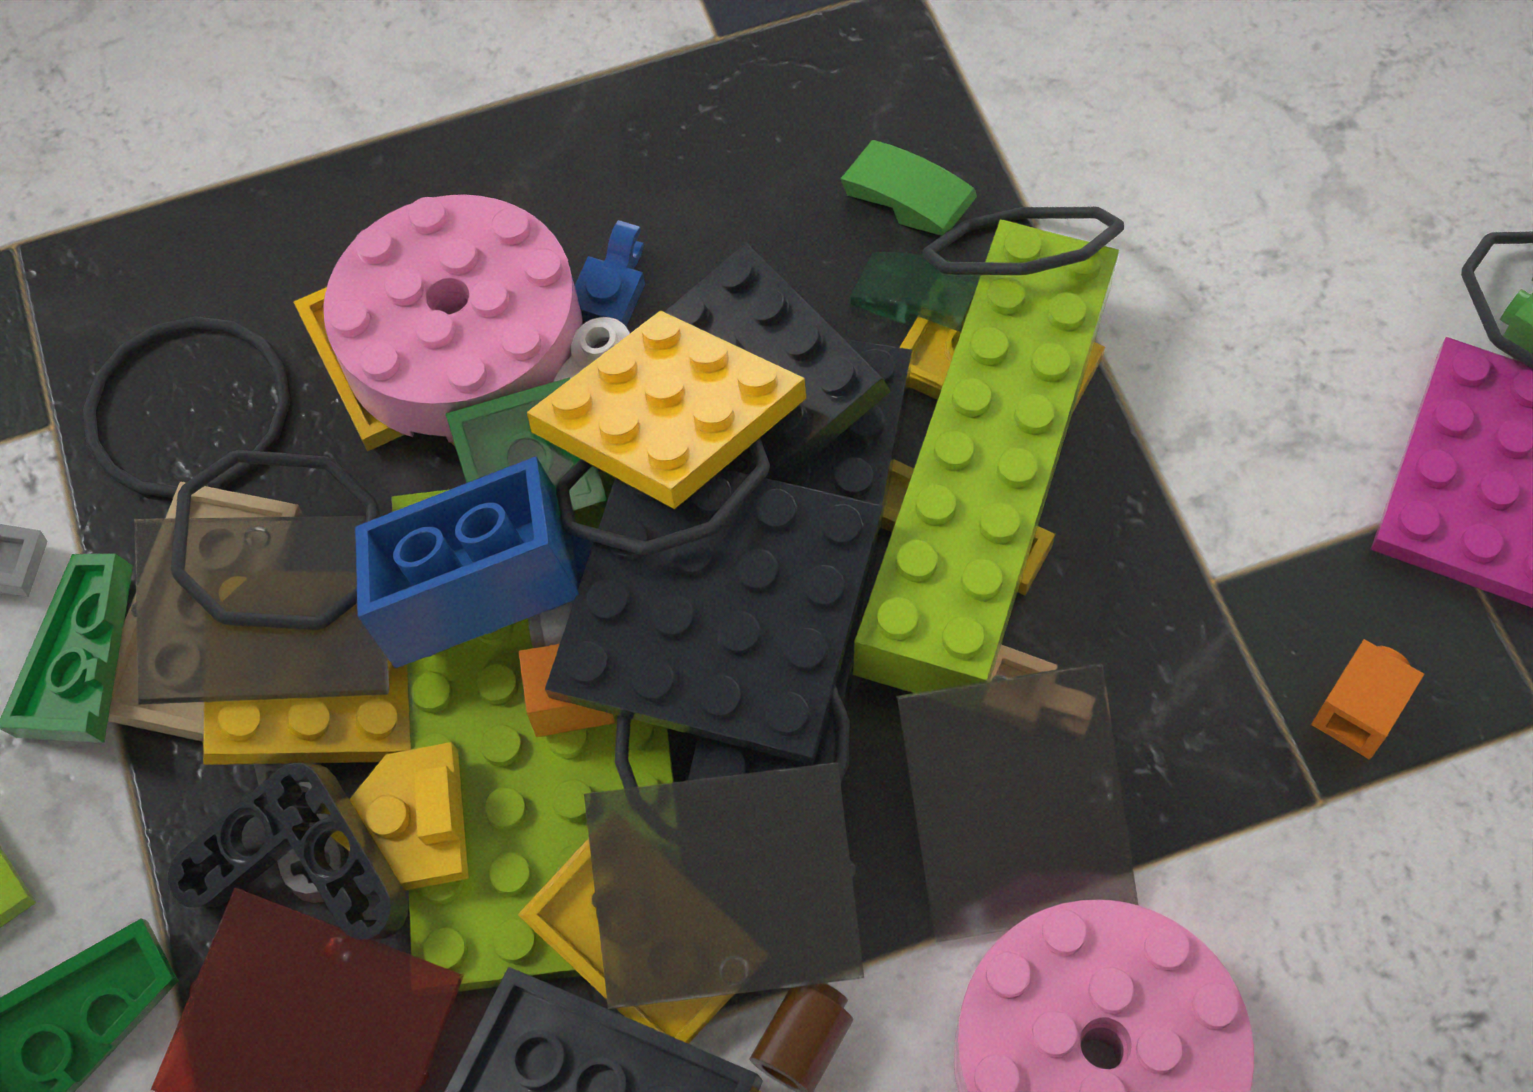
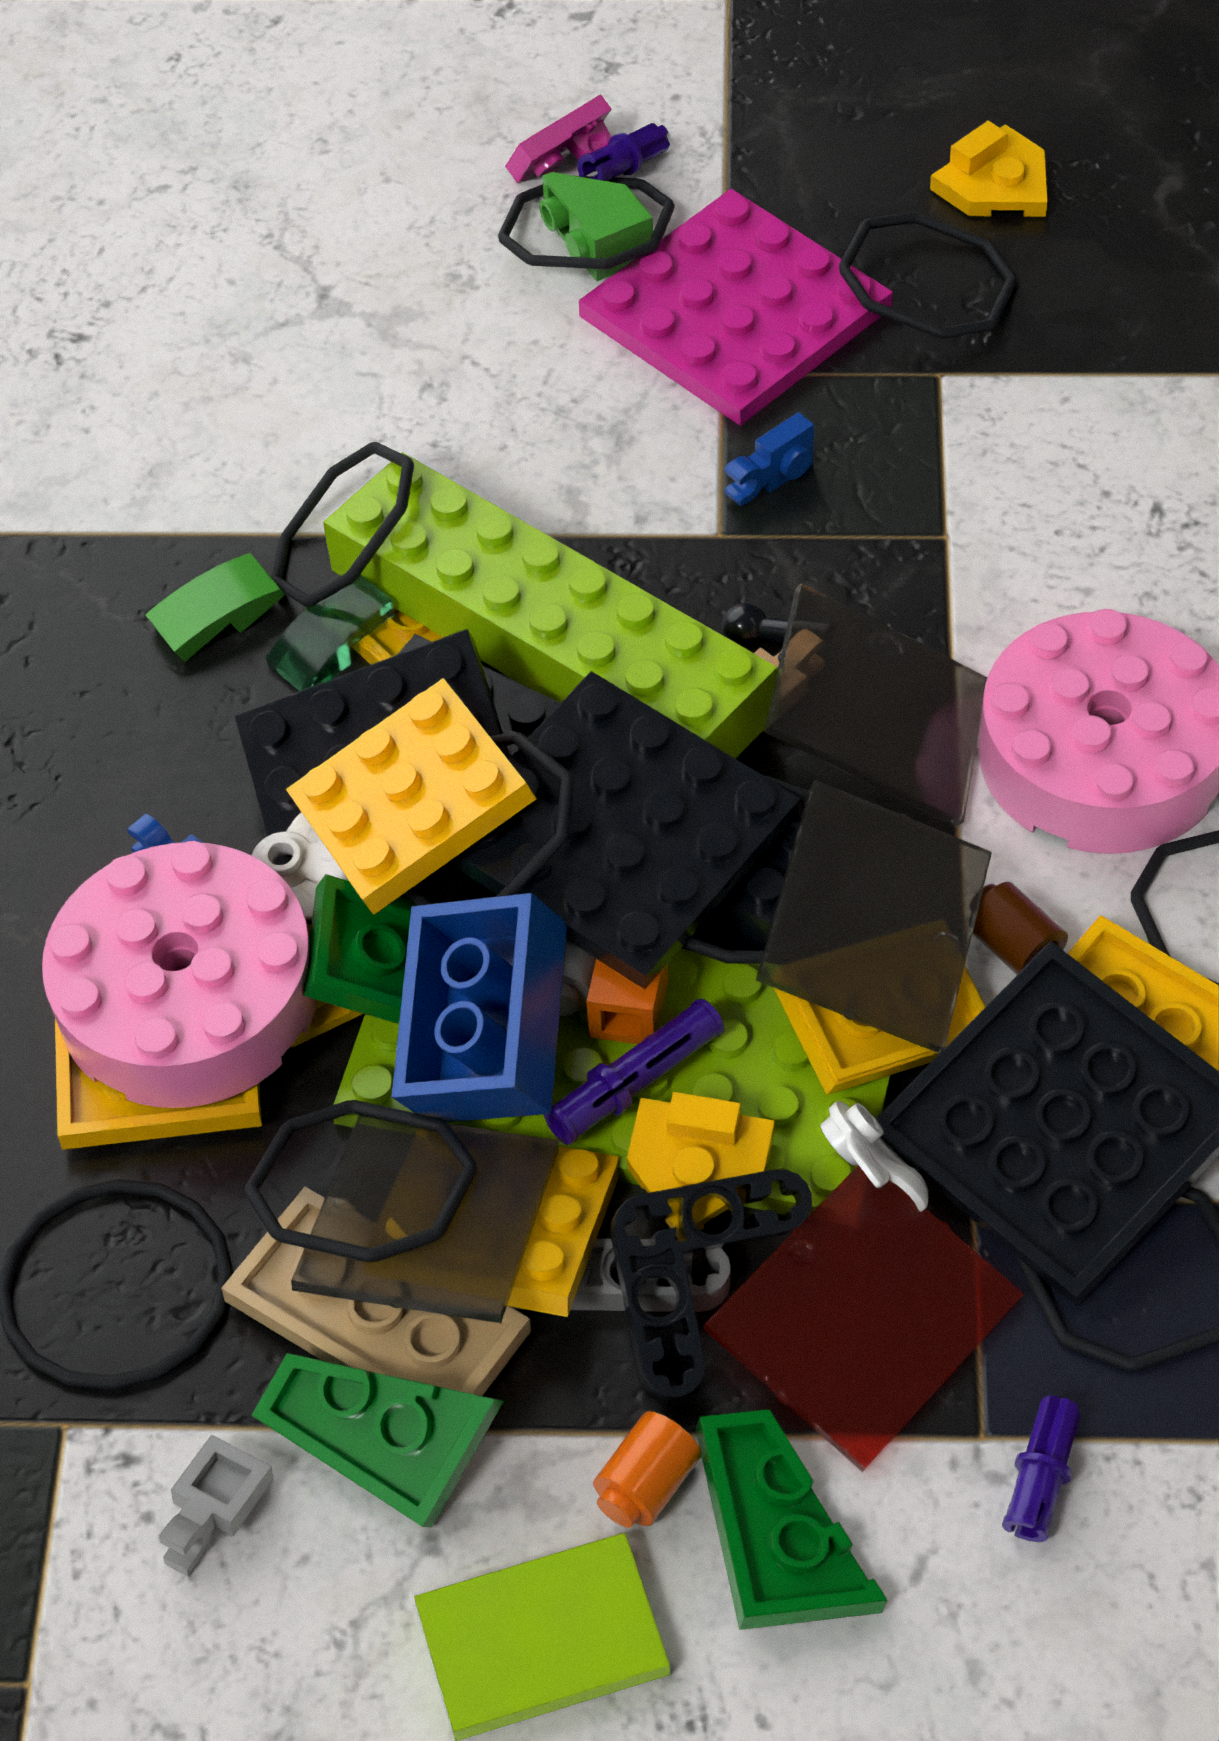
camera: 70 degrees left, 10 degrees down
orange brick [1311,639,1424,760] -> none
none -> dark purple pin [544,998,725,1145]
none -> orange brick [593,1411,702,1528]
none -> black bar [721,603,833,649]
none -> blue plate [724,412,814,506]
none -> white plate [821,1101,929,1212]

